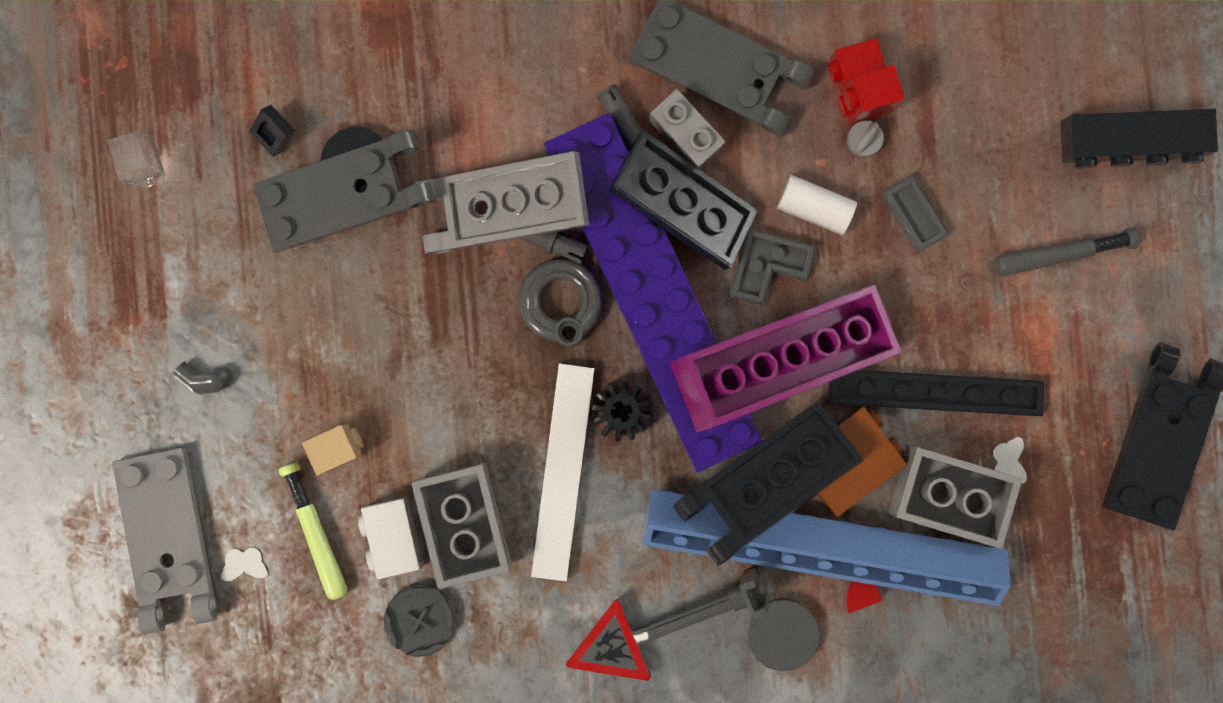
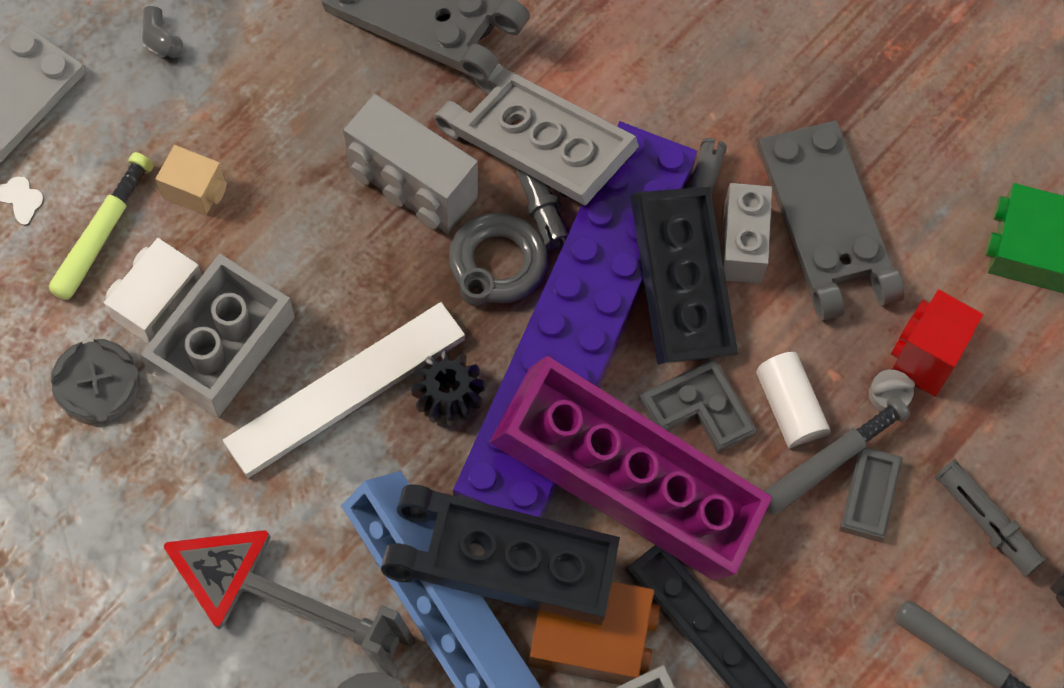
camera: 45 degrees right, 20 degrees down
none -> light grey brick [343,93,478,234]
none -> dark grey piece [764,396,910,514]
none -> dark grey pin [935,460,1047,578]

